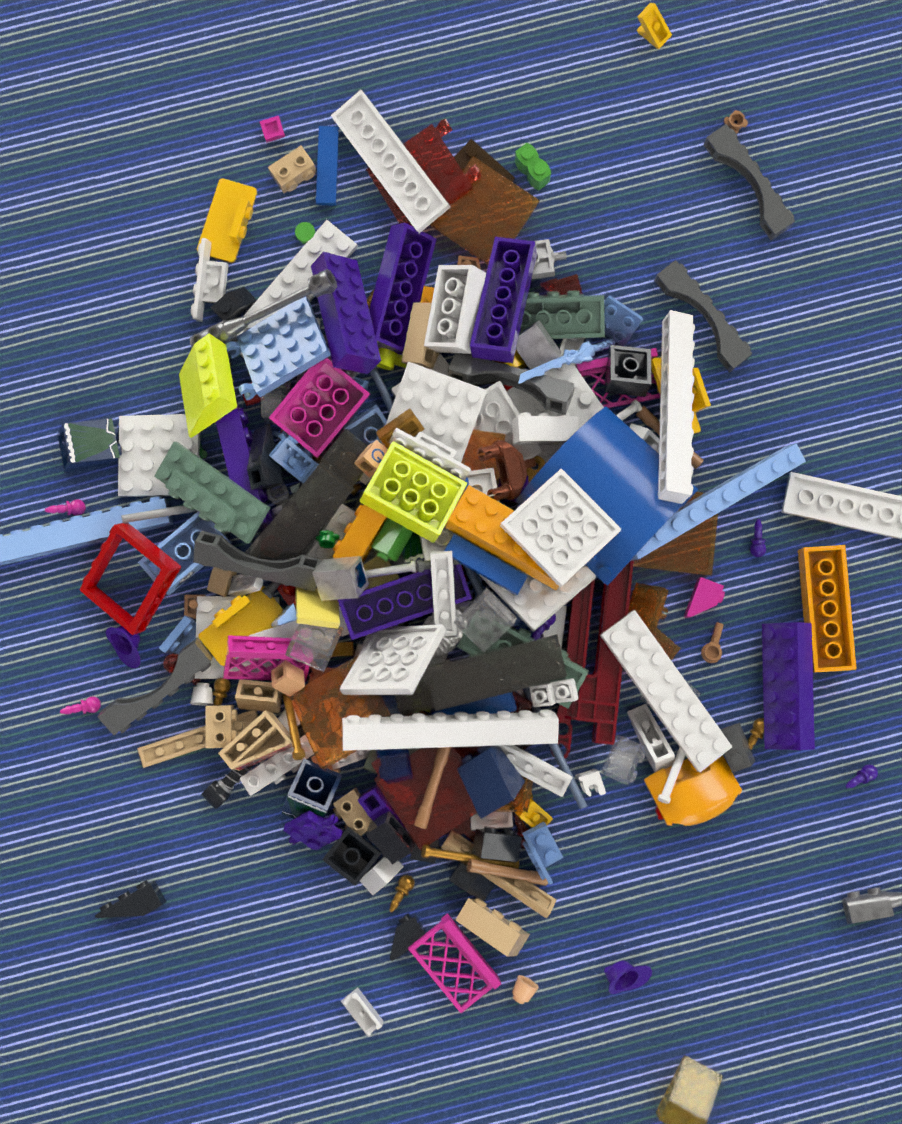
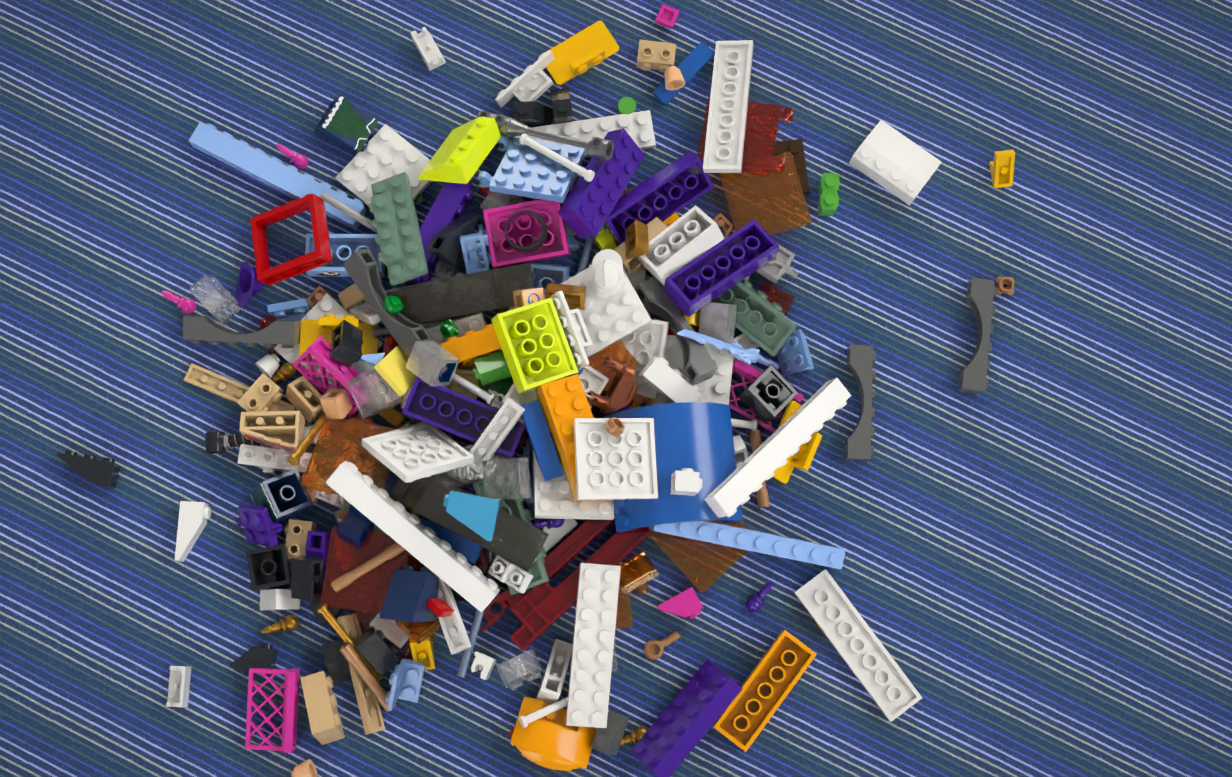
camera: 30 degrees right, 5 degrees down
none -> white slope [175,501,211,562]
none -> clear brick [188,274,240,325]
none -> black brick [330,320,363,367]
none -> green plate [384,296,403,314]
none -> white hinge [411,27,446,71]
none -> red tile [426,598,454,617]
none -> dark azure slope [443,491,500,541]
none -> black tyre [505,210,547,253]
none -> white bar [519,134,595,182]
none -> black slope [550,88,573,124]
none -> white piece [592,249,624,296]
none -> medium nougat plate [604,417,625,438]
none -> pearl gold slope [625,220,649,259]
none -> light nougat hat [664,66,685,91]
none -> white brick [671,468,702,496]
none -> white slope [849,120,941,206]

